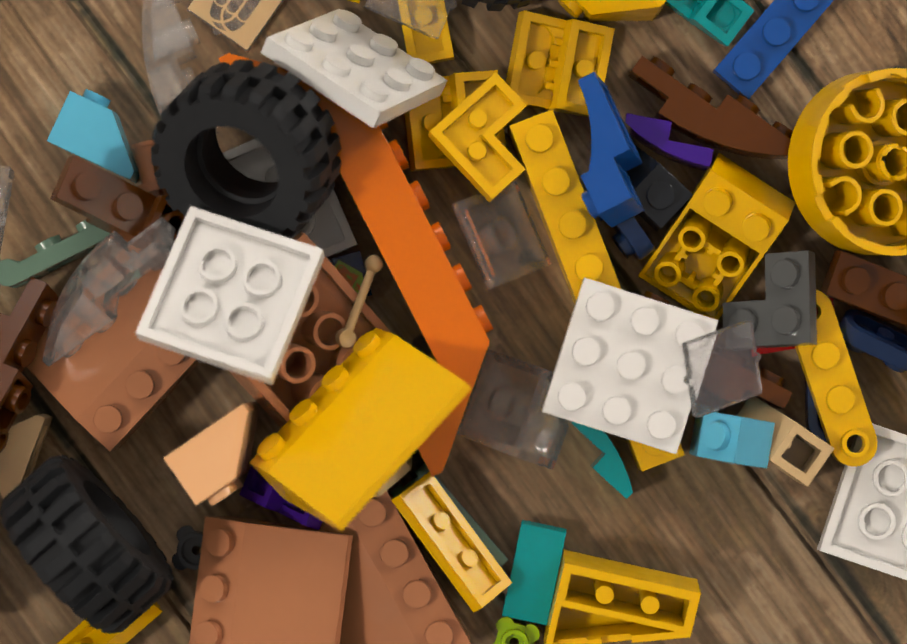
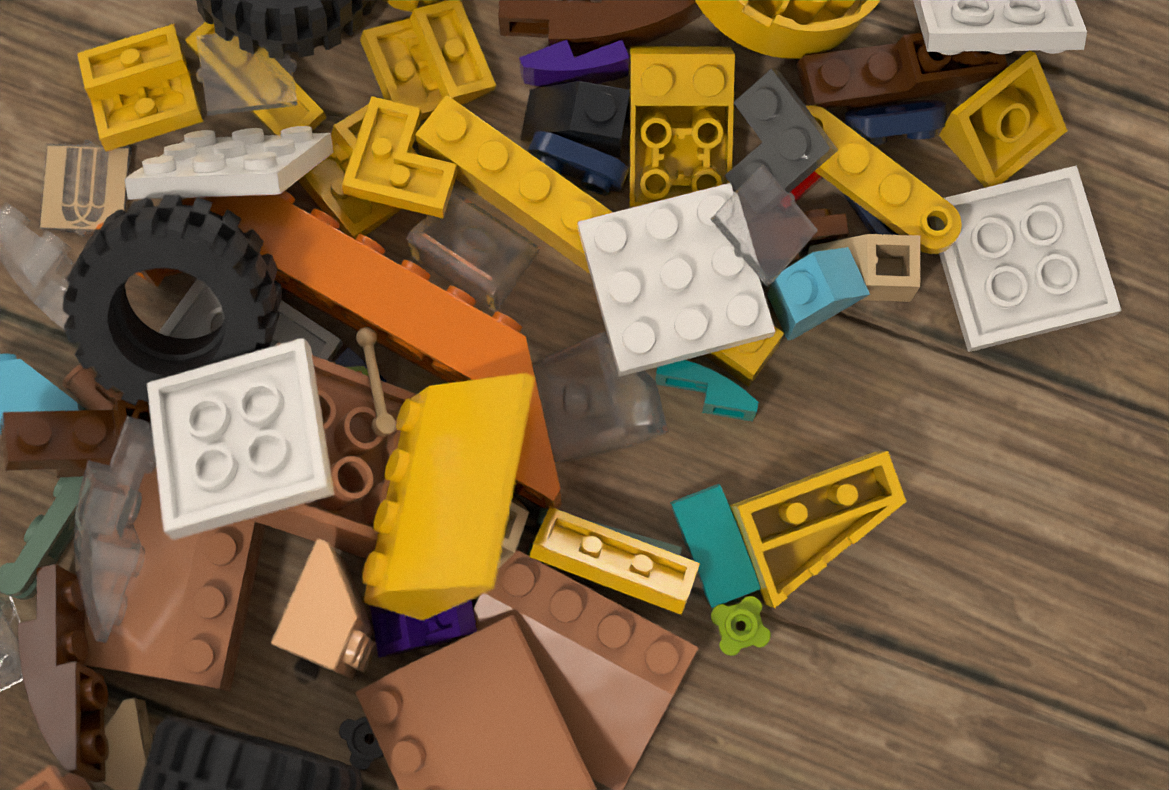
camera: 30 degrees left, 10 degrees down
blue slope [578,72,644,227] -> none

